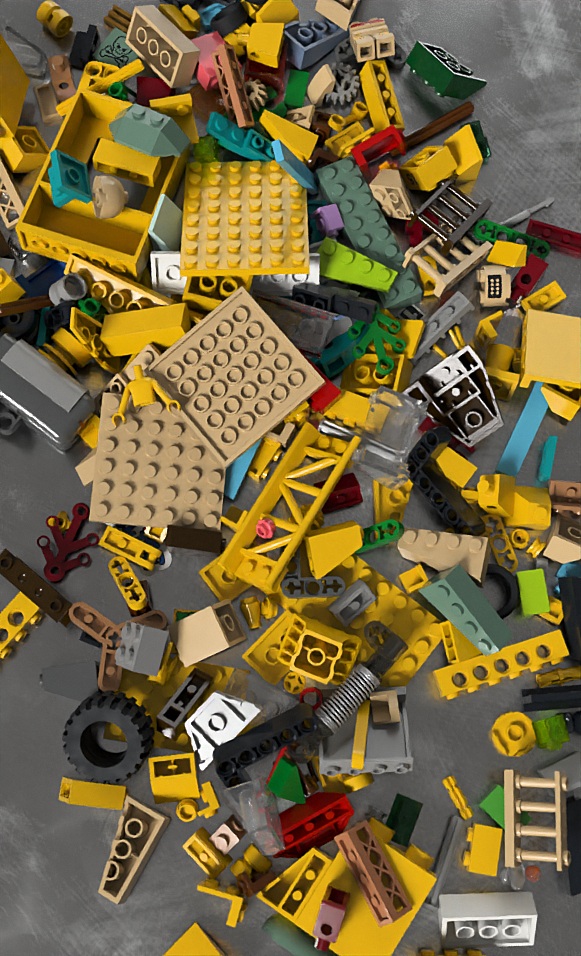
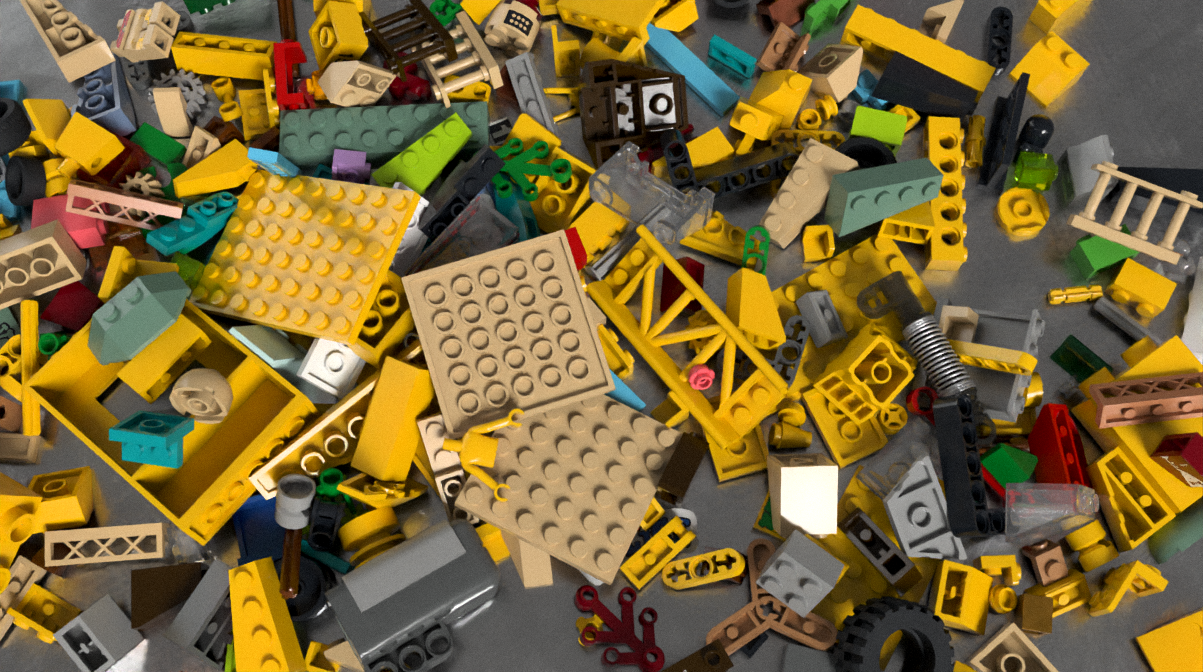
camera: 70 degrees left, 5 degrees down
reddish brown bracket [236,871,277,898] -> none
none -> pearl gold panel [1014,594,1053,636]

